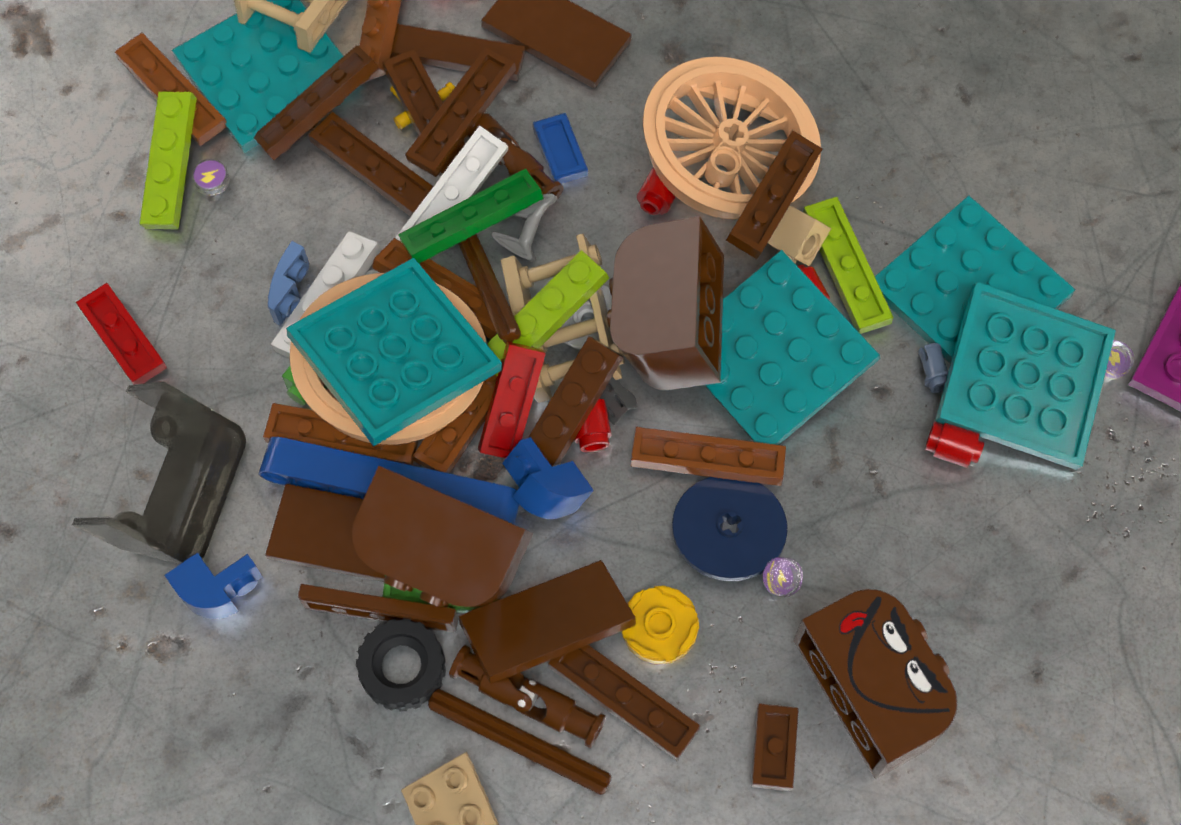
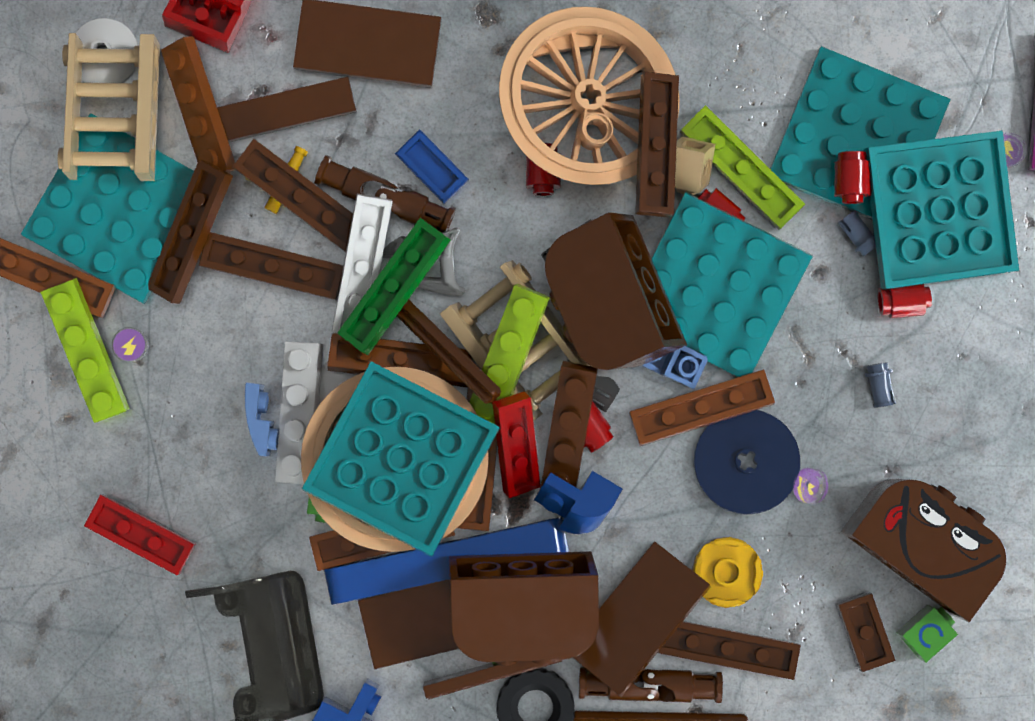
camera: 25 degrees left, 20 degrees up
reddish brown plate [405,47,516,177] -> none
none -> medium blue slope [642,346,708,389]
none -> red brick [834,151,871,204]
none -> sand blue pin [865,362,896,408]
none -> bright green brick [896,605,958,663]

